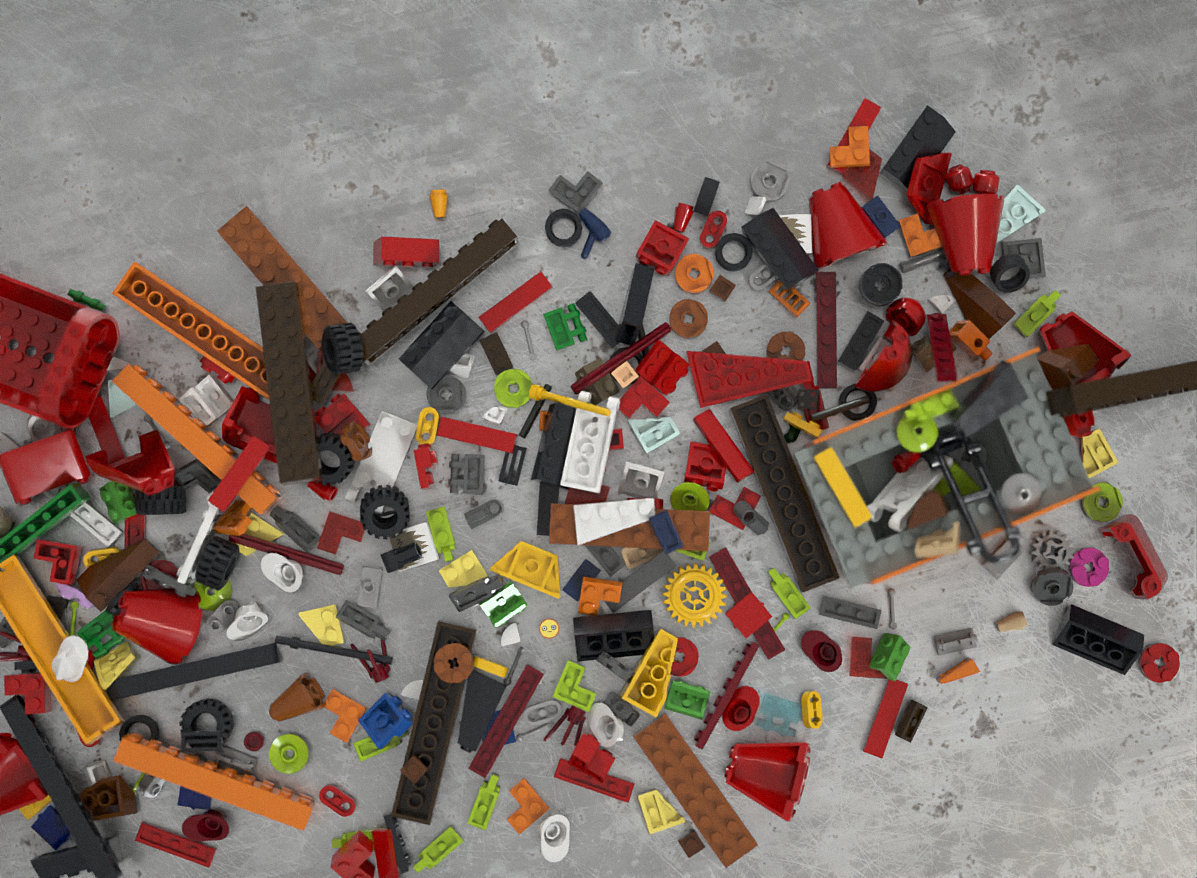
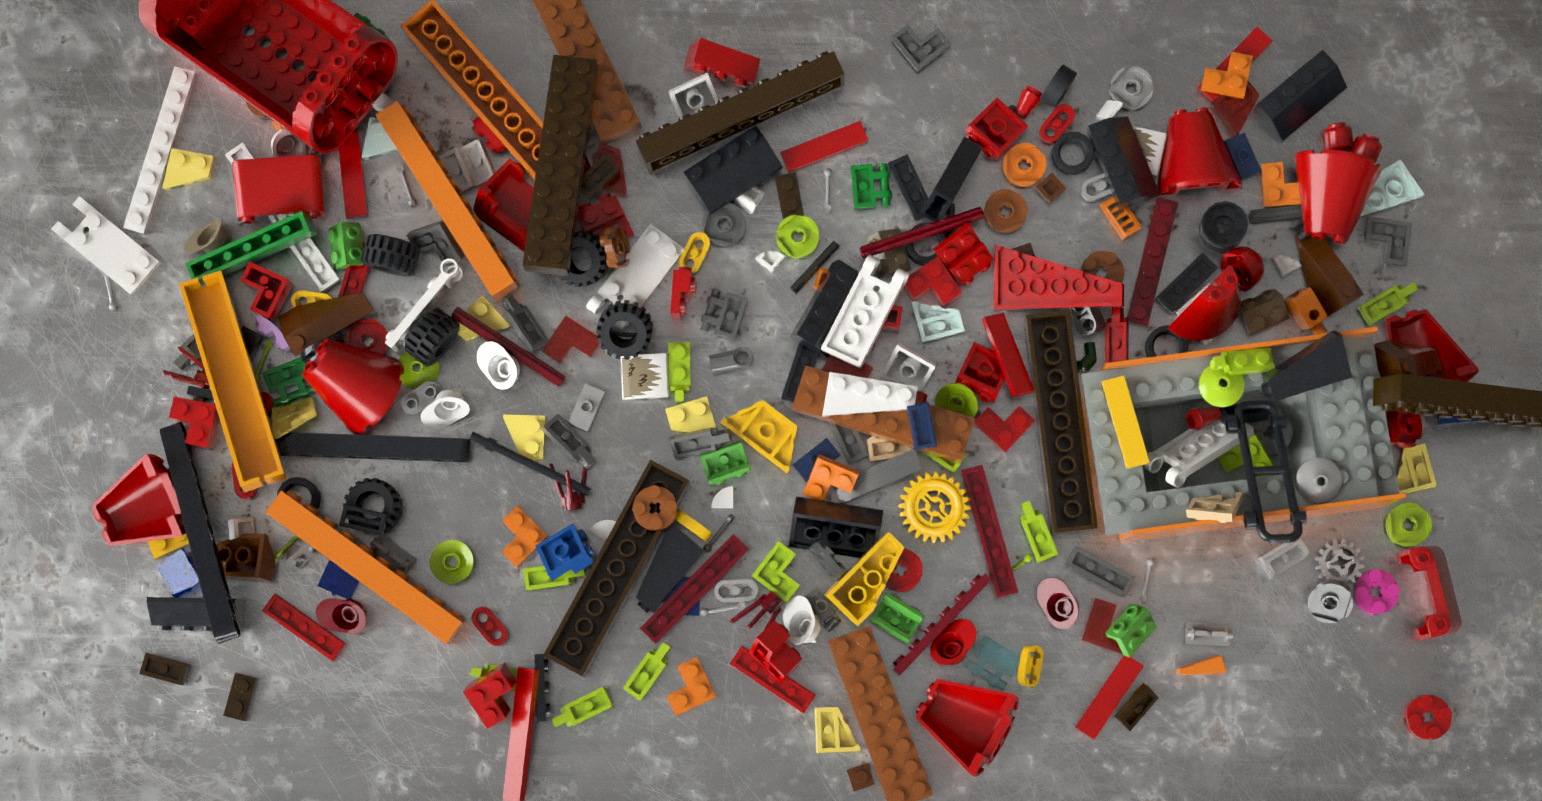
camera: 25 degrees right, 5 degrees down
white piece [52,636,88,682] -> none
red cone [85,429,175,495] -> none
dark grey hinge [142,565,196,597] -> none
red tile [207,435,271,512] -> none
orange plate [212,500,252,536] -> none
dark red plate [244,731,264,752] -> none
dark orange cone [269,673,326,722] -> none
red cone [307,481,338,502] -> none
black tyre [322,322,364,375] -> none
black piece [380,542,422,573] -> none
reddish brown plate [400,755,429,784] -> none
light orange cone [429,189,448,217] -> none
red tile [437,416,517,453] -> none
black tile [498,445,527,486] -> none
yellow piece [529,384,611,417] -> none
light yellow tile [539,619,559,639] -> none
white piece [539,814,570,862] -> none
black tyre [545,208,582,247] -> none
dark blue piece [578,208,612,259] -> none
light nougat plate [611,361,639,389] -> none
red piece [725,591,773,639] -> none
dark grey piece [733,501,769,535] -> none
yellow plate [783,411,822,439] -> none
tile [798,389,819,409] -> none
pearl dark grey bar [811,396,869,422] -> none
red wing [906,152,952,225] -> none
reddish brown wedge [907,489,951,529] -> none
dark red plate [926,313,957,382] -> none
black tyre [990,254,1030,293] -> none
tan cone [997,611,1028,633] -> none
black slope [1052,604,1145,675] -> none

